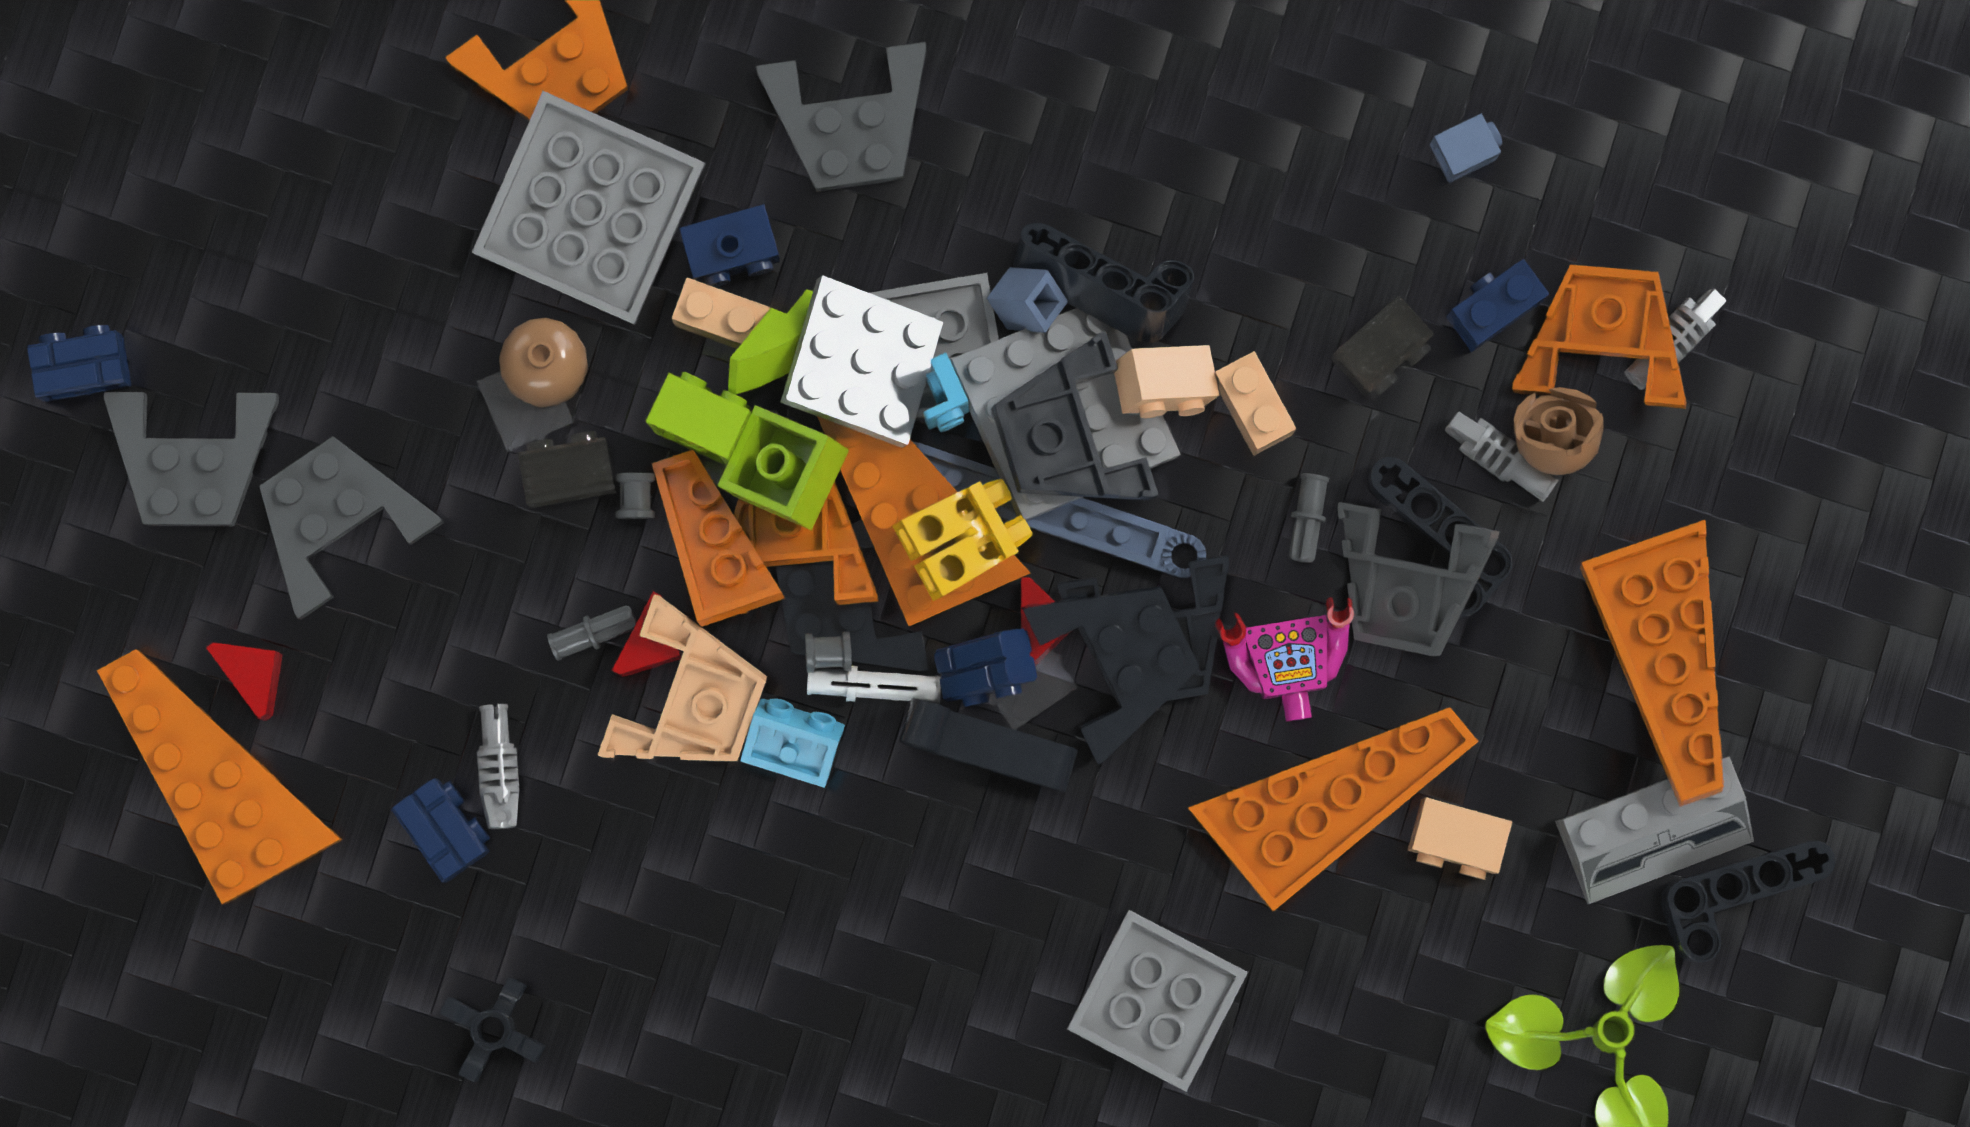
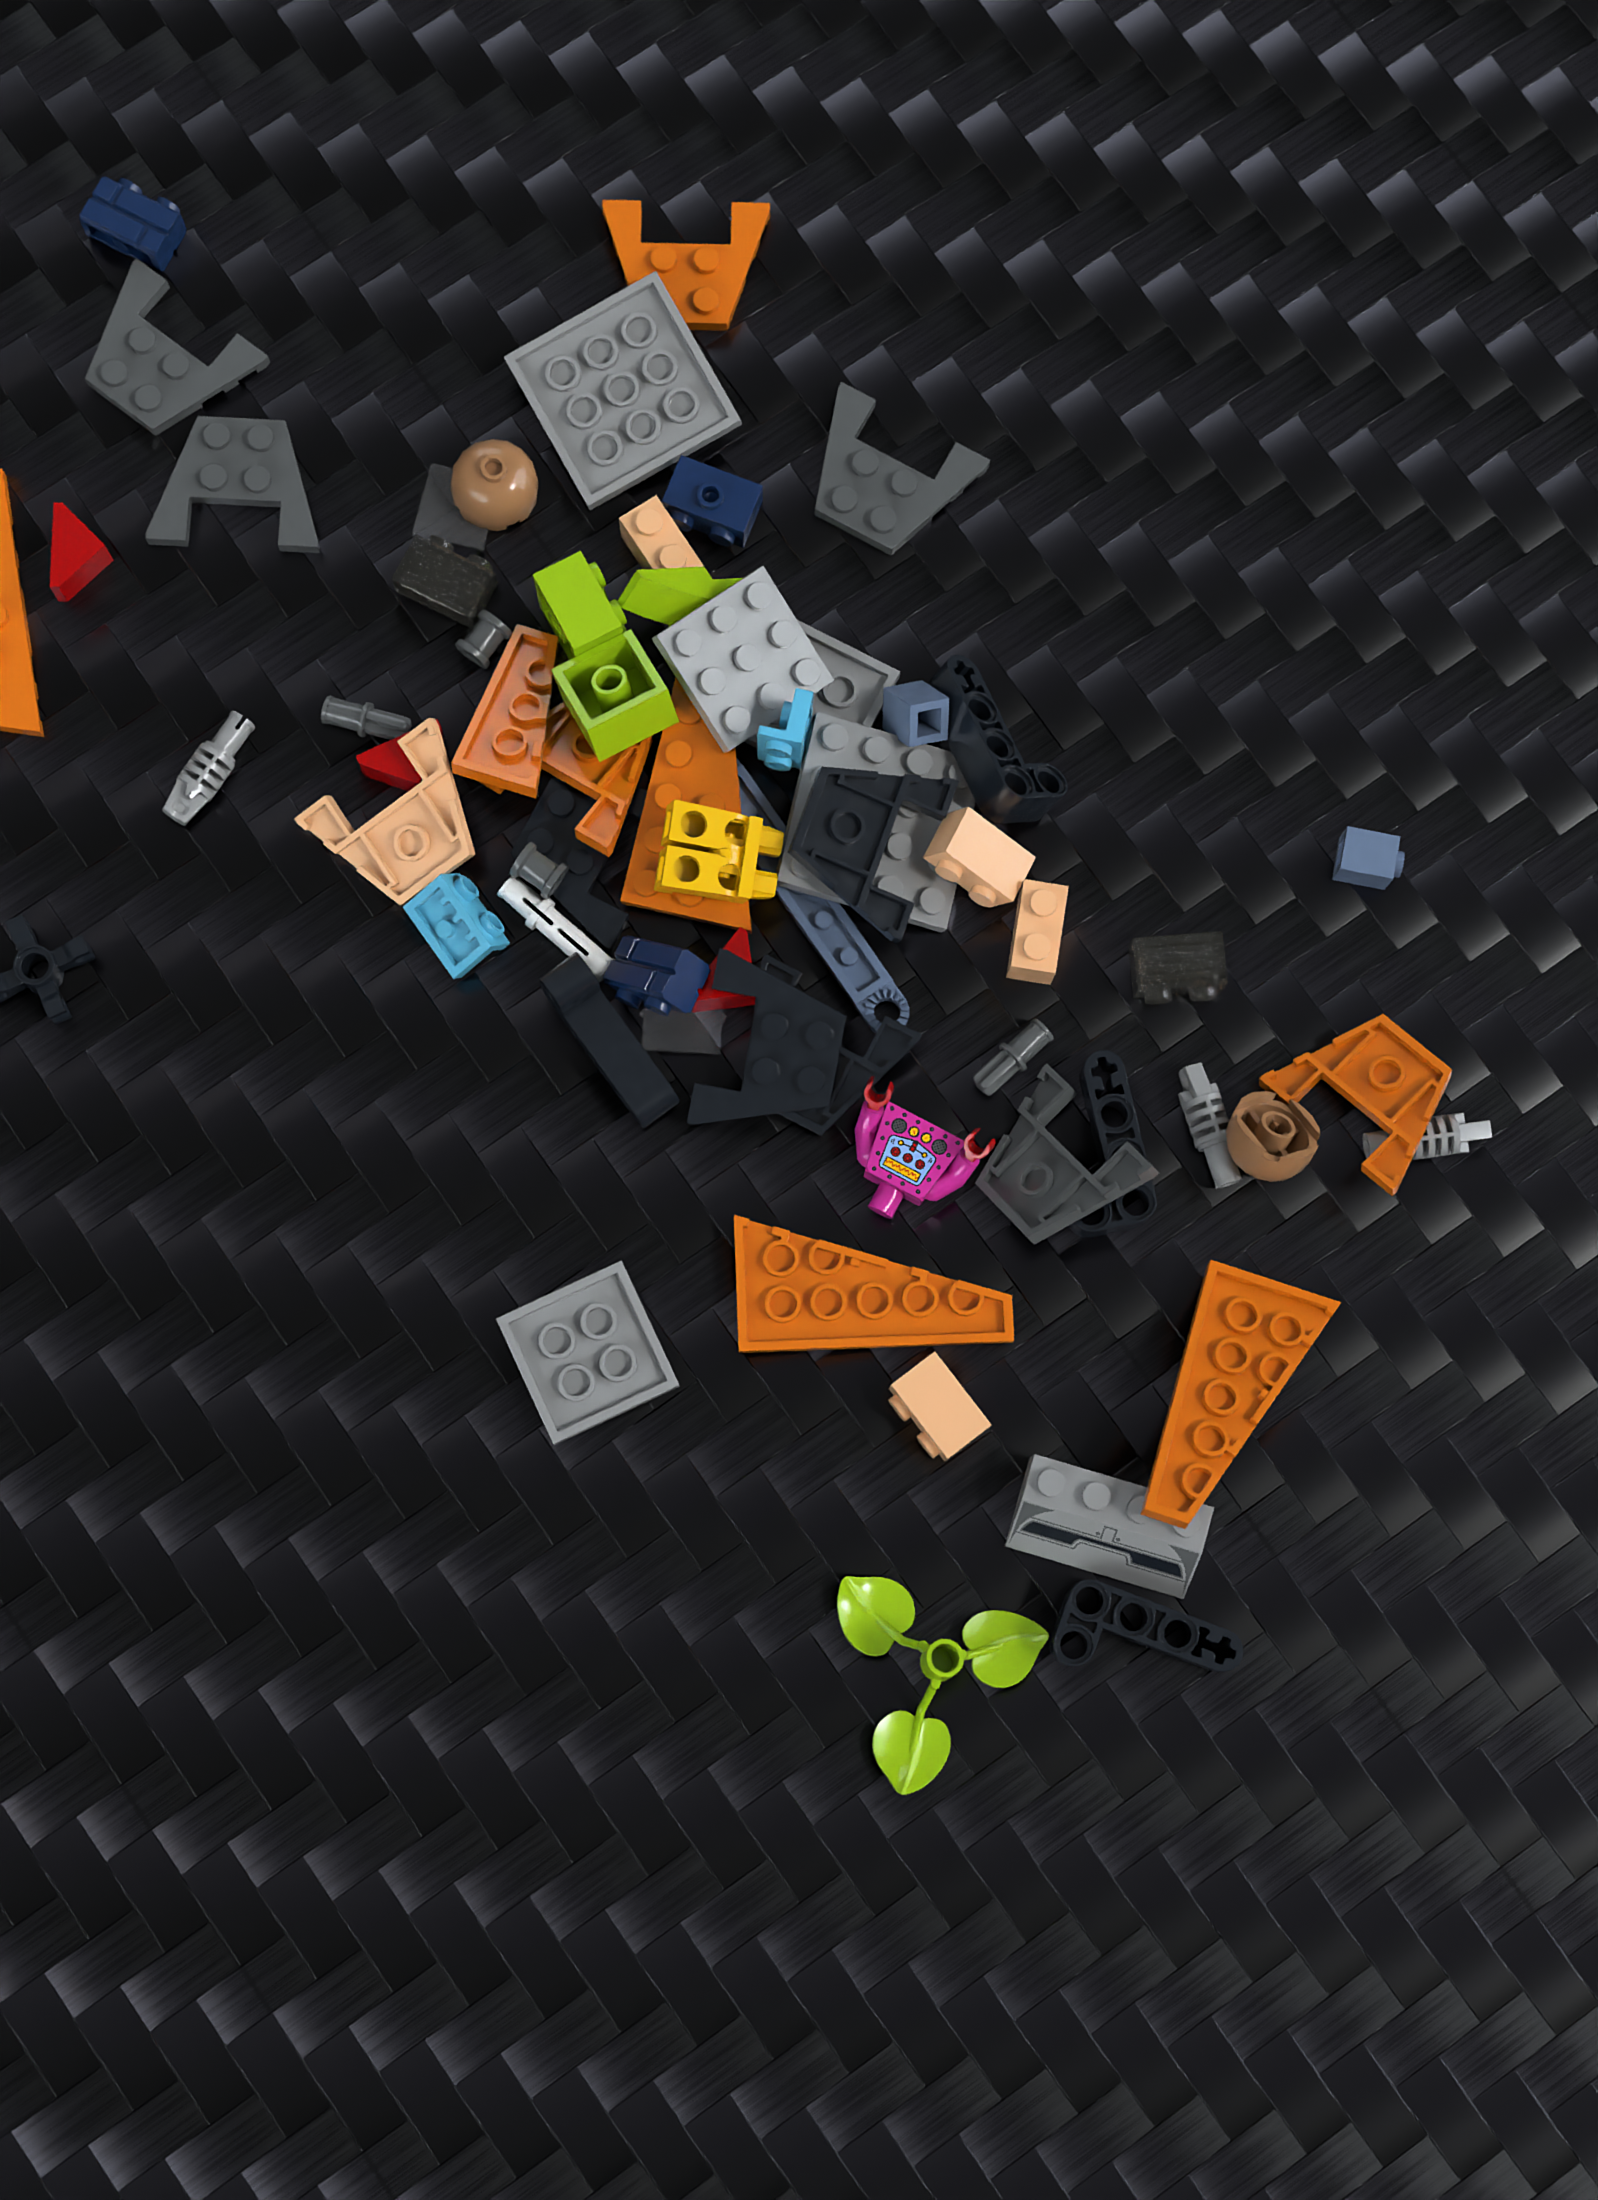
camera: 35 degrees right, 5 degrees down
dark blue brick [391,778,490,883] -> none
dark blue brick [1446,258,1549,352] -> none

